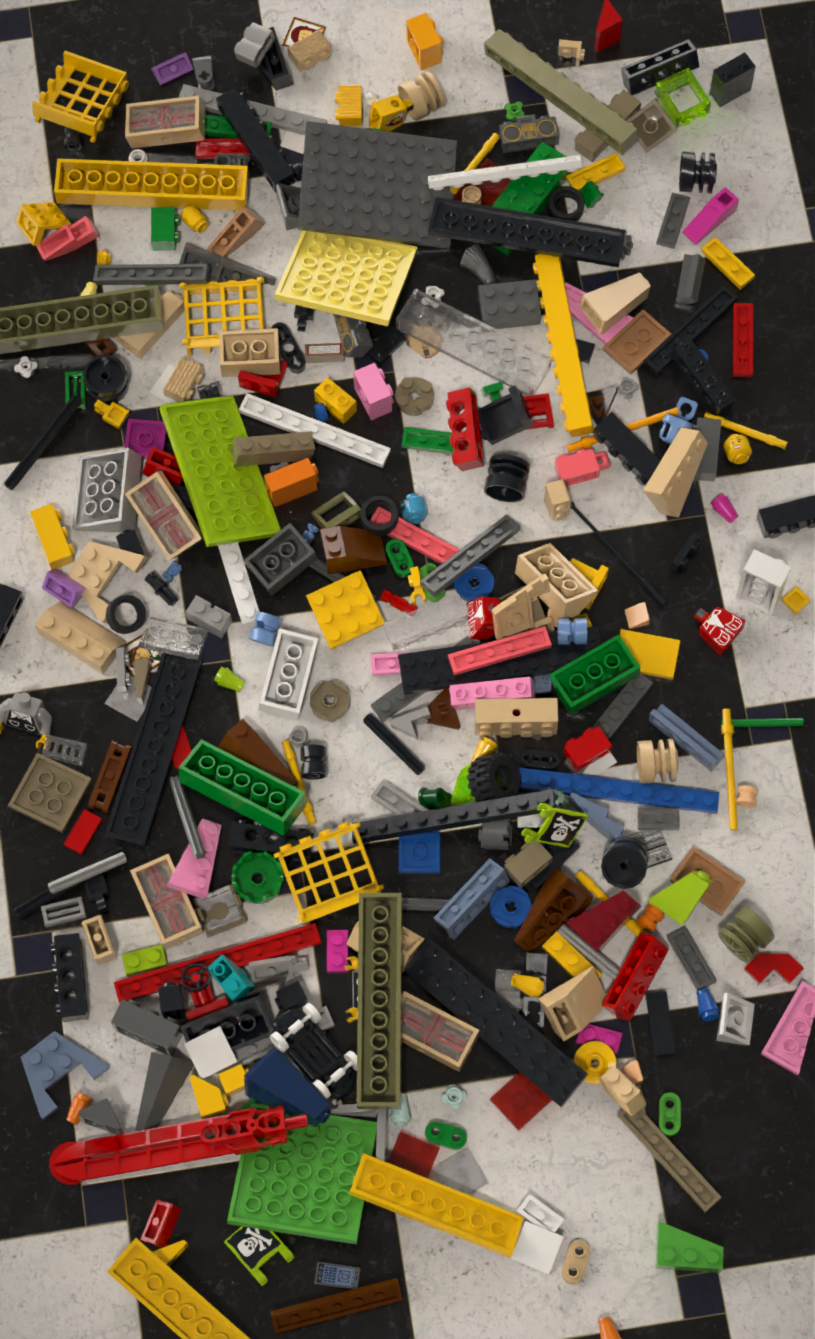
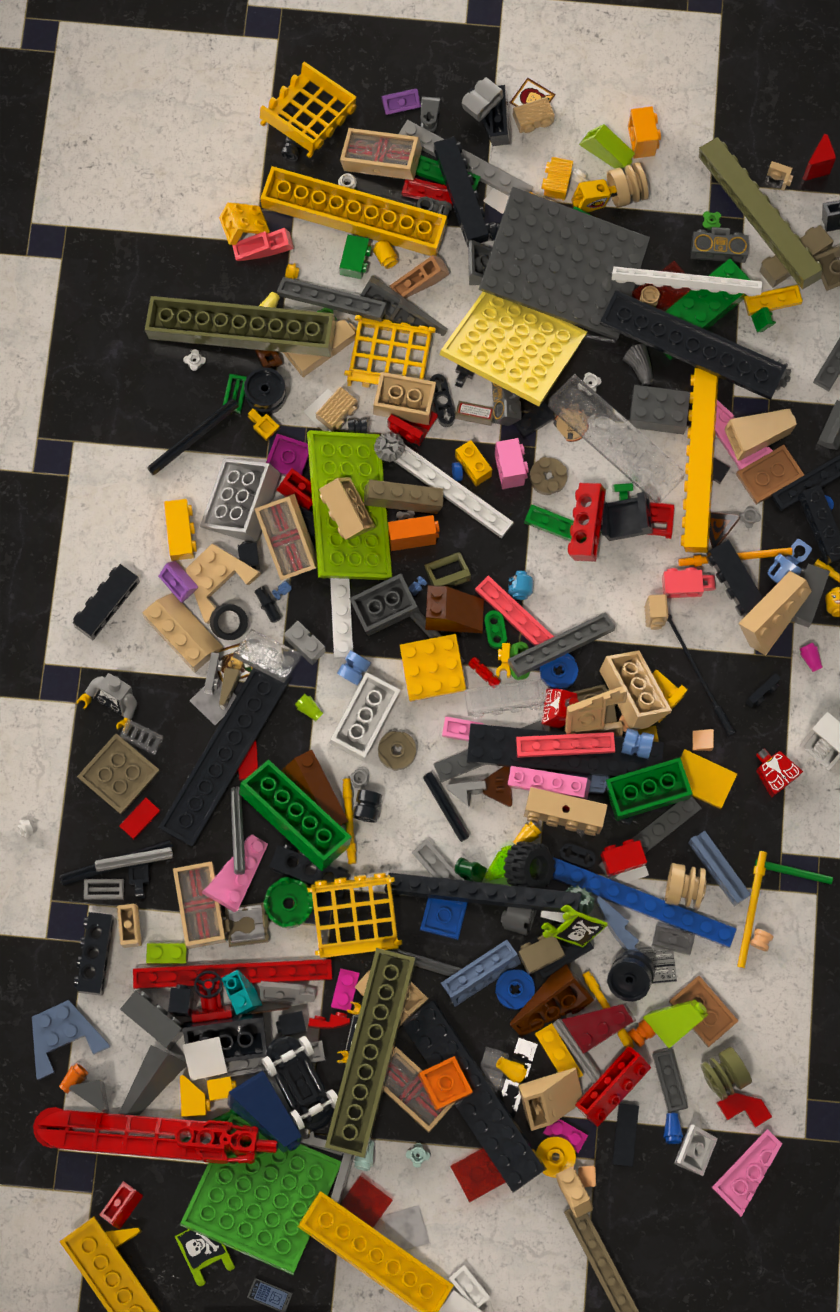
camera: 10 degrees right, 5 degrees up
reddish brown plate [88,740,133,813] -> none
black tyre [361,496,398,536] -> none
green plate [425,1121,467,1150] -> none
yellow piece [450,133,500,194] -> none
black wheel [484,454,530,502] -> none
black tyre [548,186,585,221] -> none
bright green plate [659,1092,681,1137] -> none
none -> red slope [308,1012,351,1029]
none -> tan slope [319,477,376,540]
none -> light grey gear [374,432,404,462]
none -> orange plate [418,1056,473,1111]
none -> lime slope [579,124,635,169]

